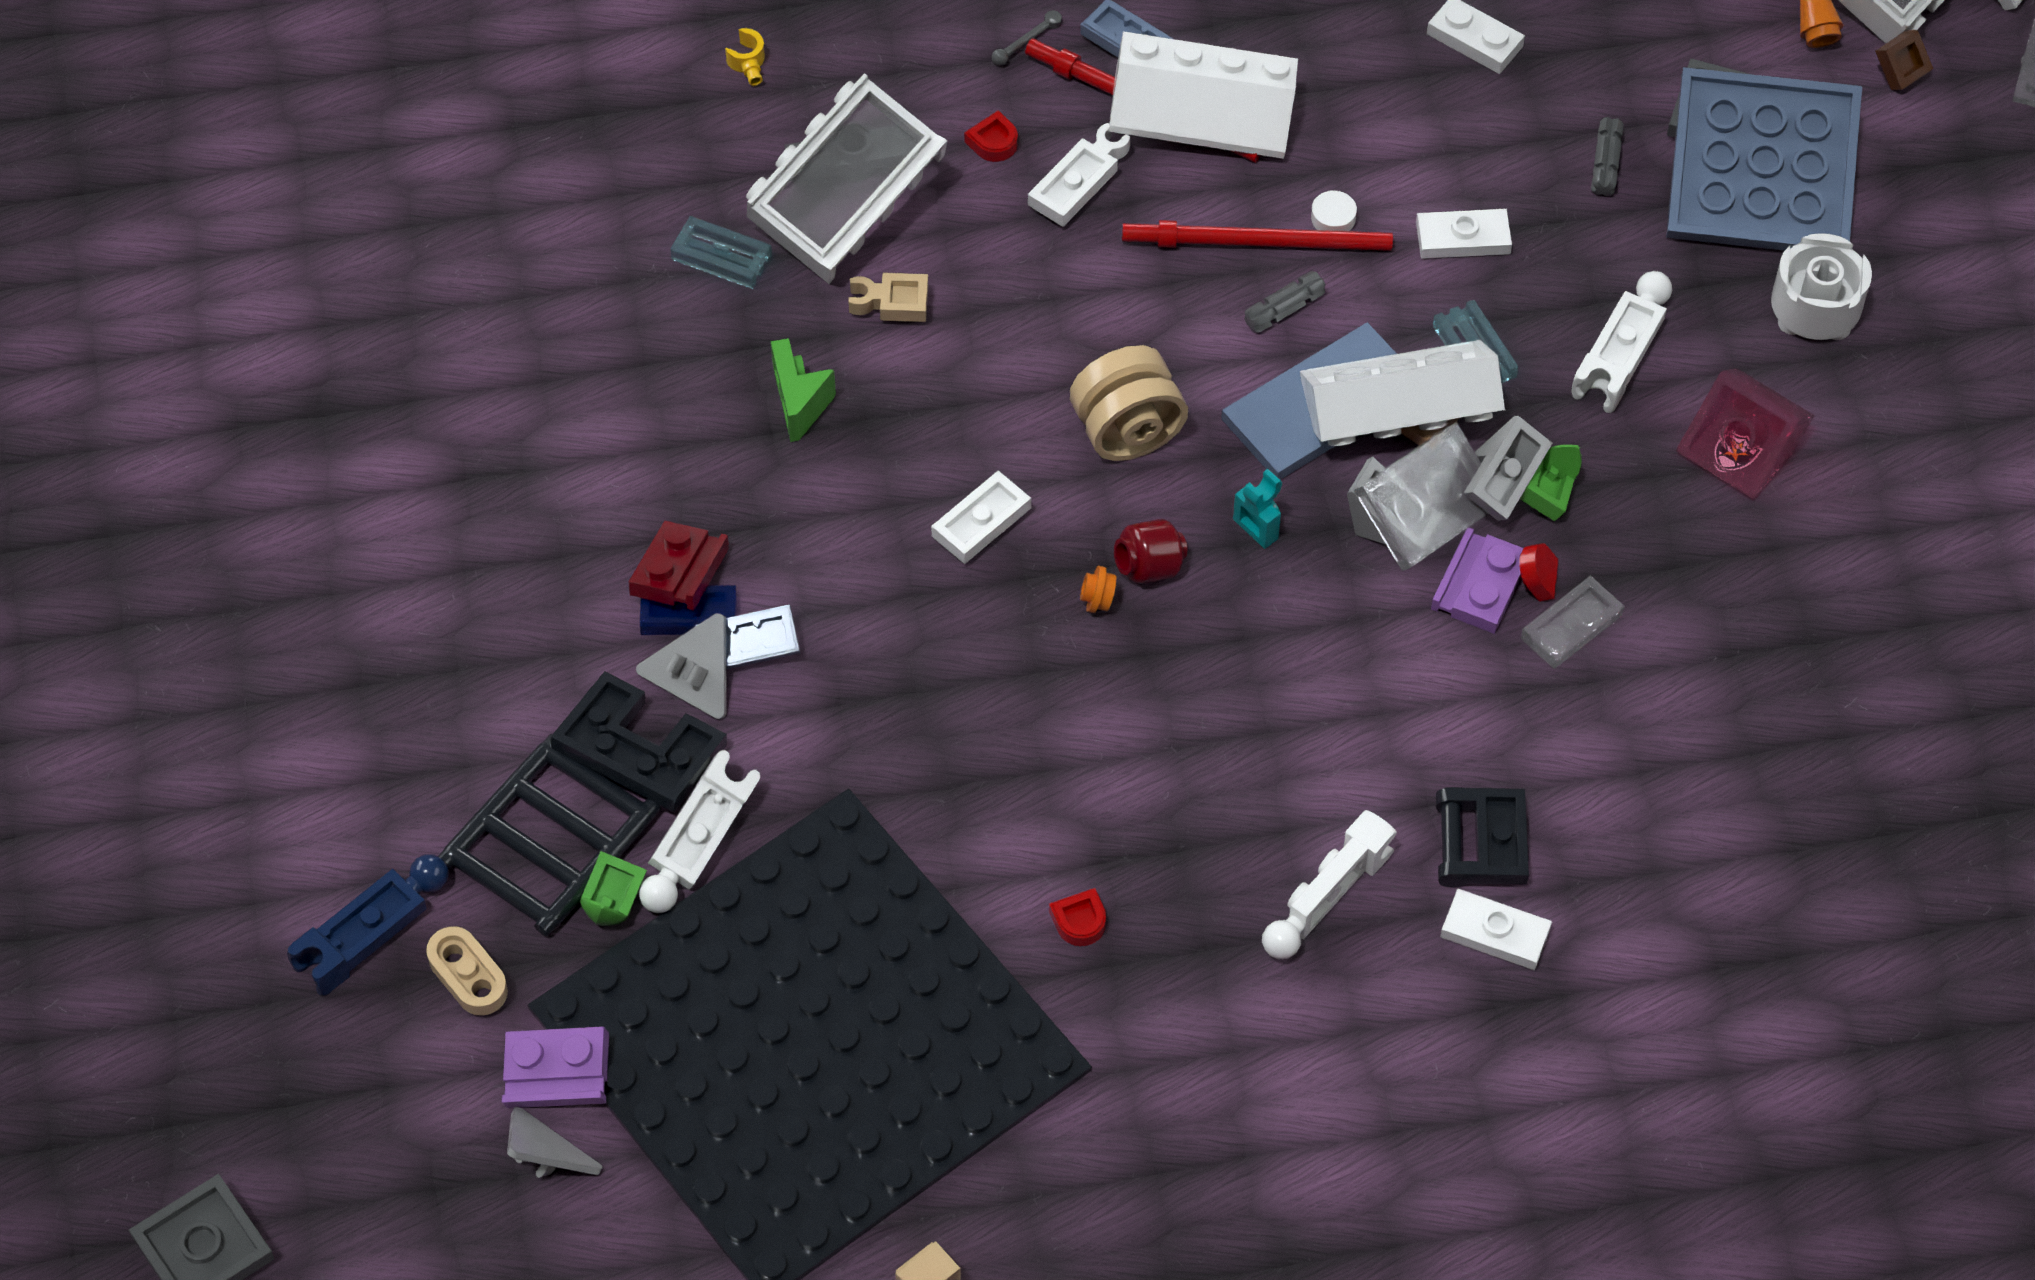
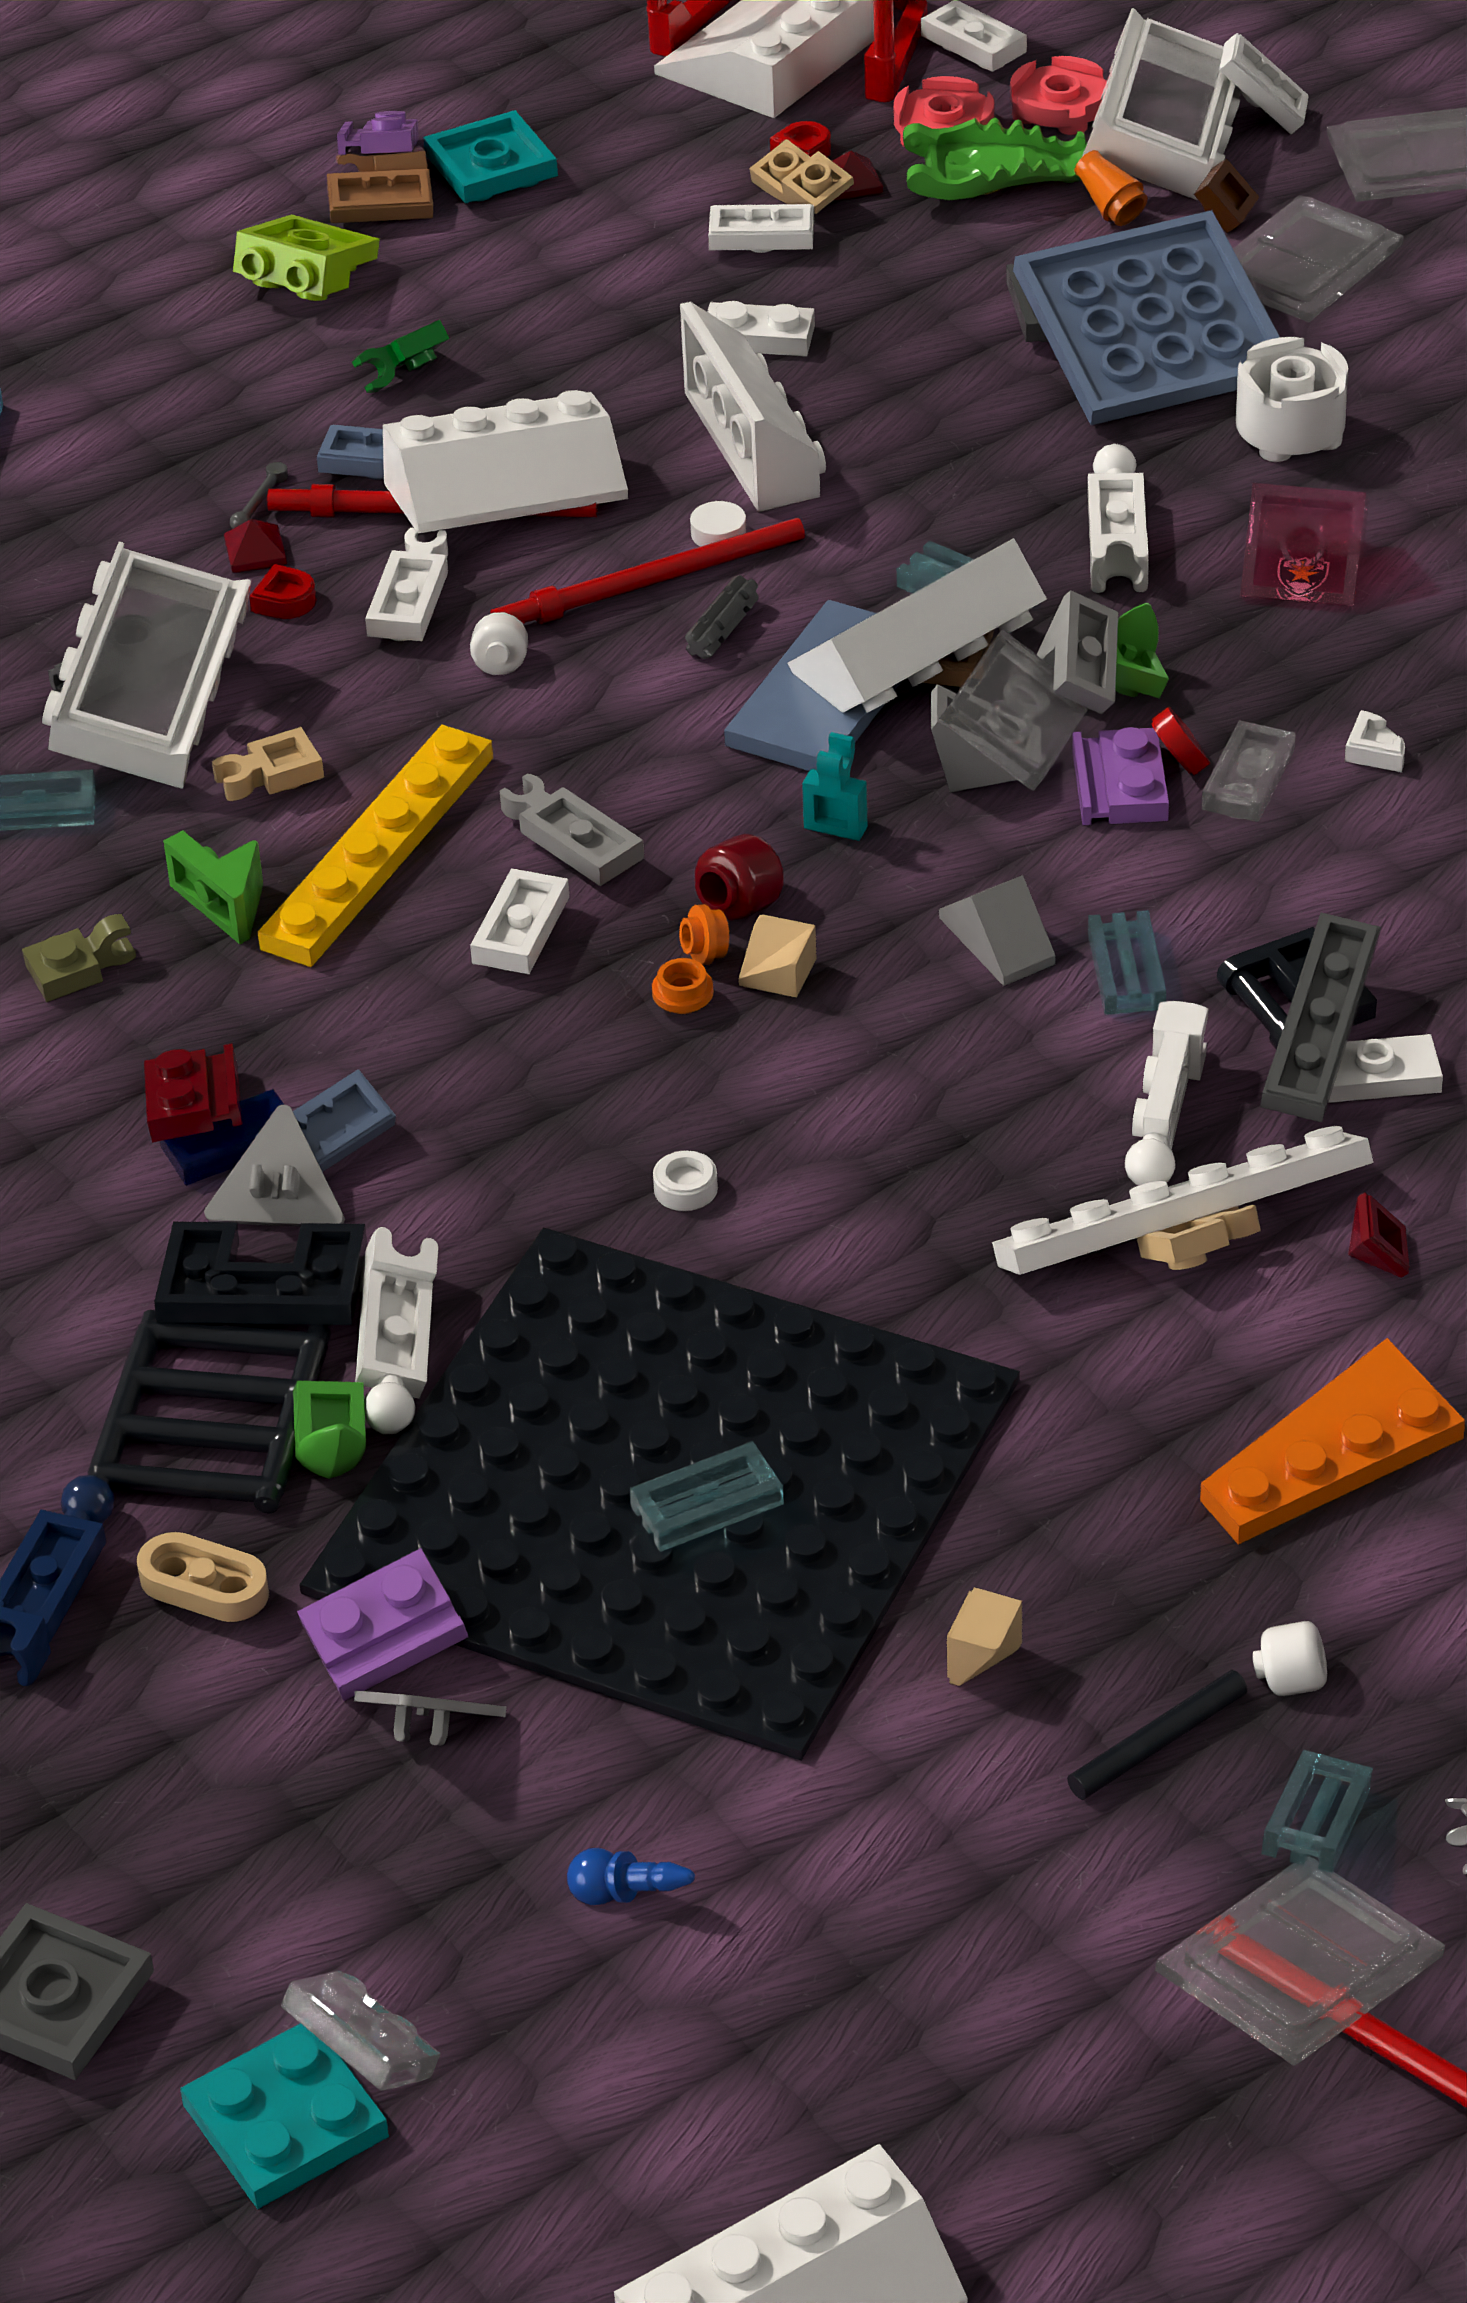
camera: 25 degrees left, 15 degrees down
red tile [1049,888,1106,946] -> none
tan wheel [1070,345,1188,461] -> none
white plate [1416,209,1512,259] -> none
dark grey axle [1591,117,1624,197] -> none
none -> olive plate [22,914,136,1003]
none -> dark red slope [224,519,287,573]
none -> yellow plate [258,725,493,967]
none -> white piece [470,612,528,675]
none -> light grey plate [500,773,644,886]
none -> clear light blue tile [630,1441,784,1552]
none -> orange plate [652,958,714,1014]
none -> white tile [653,1151,718,1211]
none -> white slope [680,302,826,512]
none -> tan slope [739,915,817,998]
none -> light grey slope [939,875,1055,986]
none -> white plate [992,1126,1374,1275]
none -> clear light blue tile [1088,910,1166,1015]
none -> tan plate [1137,1205,1261,1270]
none -> orange wing [1200,1338,1465,1545]
none -> clear piece [1233,195,1403,322]
none -> dark grey tile [1260,912,1381,1122]
none -> white tile [1345,710,1405,773]
none -> dark red slope [1348,1192,1410,1278]

